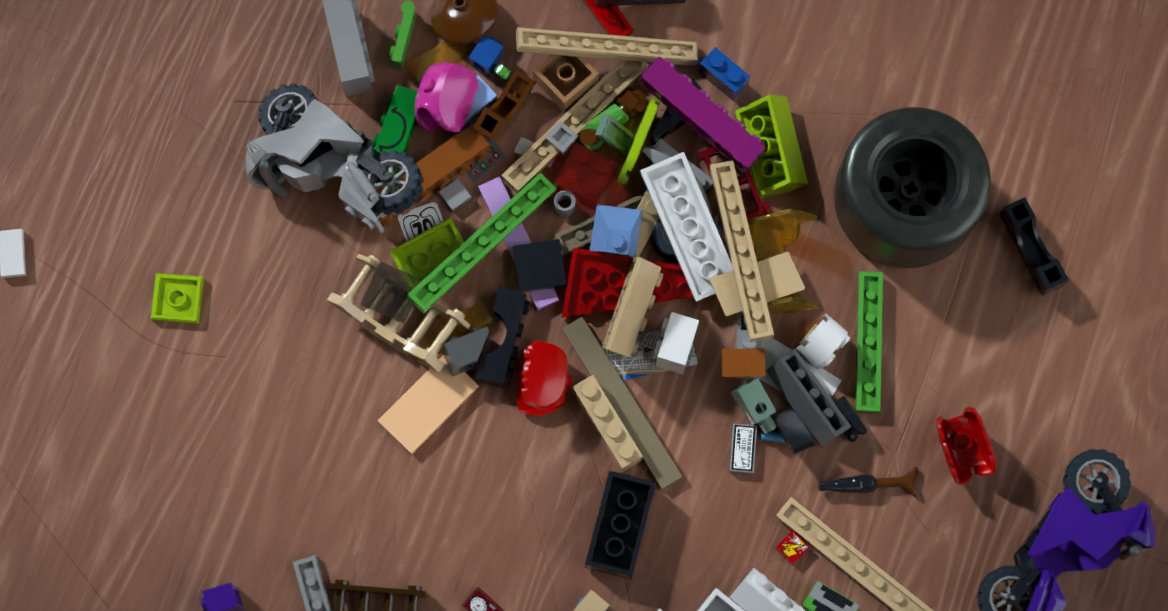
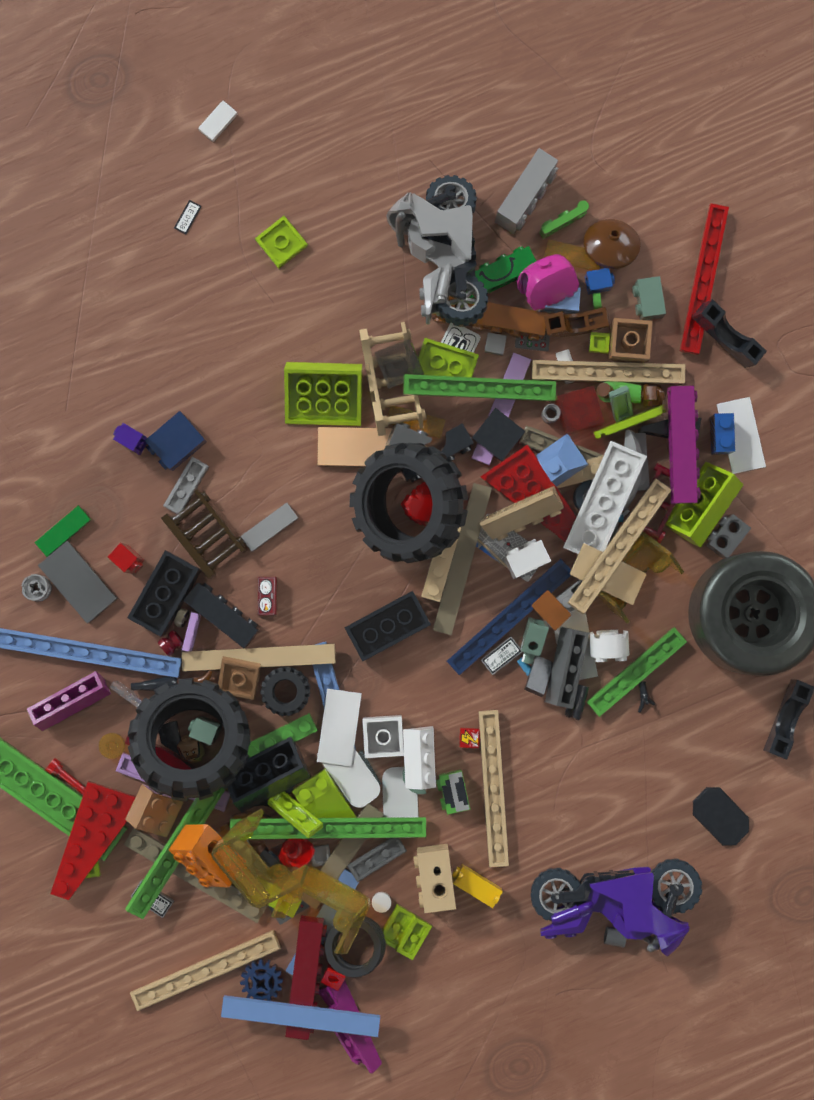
camera: 50 degrees right, 10 degrees up
tan tile [516,27,699,66] -> none
light grey plate [545,121,578,155] -> none
black piece [818,466,918,497] -> none
red animal [936,406,998,485] -> none
none -> dark blue brick [145,411,207,471]
none -> sticker [174,200,202,234]
none -> light grey tile [241,503,298,552]
none -> lime slope [284,362,363,426]
none -> black tyre [349,443,468,563]
none -> dark blue plate [447,559,571,675]
none -> lime plate [589,332,610,354]
none -> dark grey beam [604,926,627,948]
none -> sand green brick [632,276,666,320]
none -> black bar [638,681,656,713]
none -> black shield [693,787,749,846]
none -> dark grey brick [706,514,751,559]
none -> white sticker [717,397,766,474]

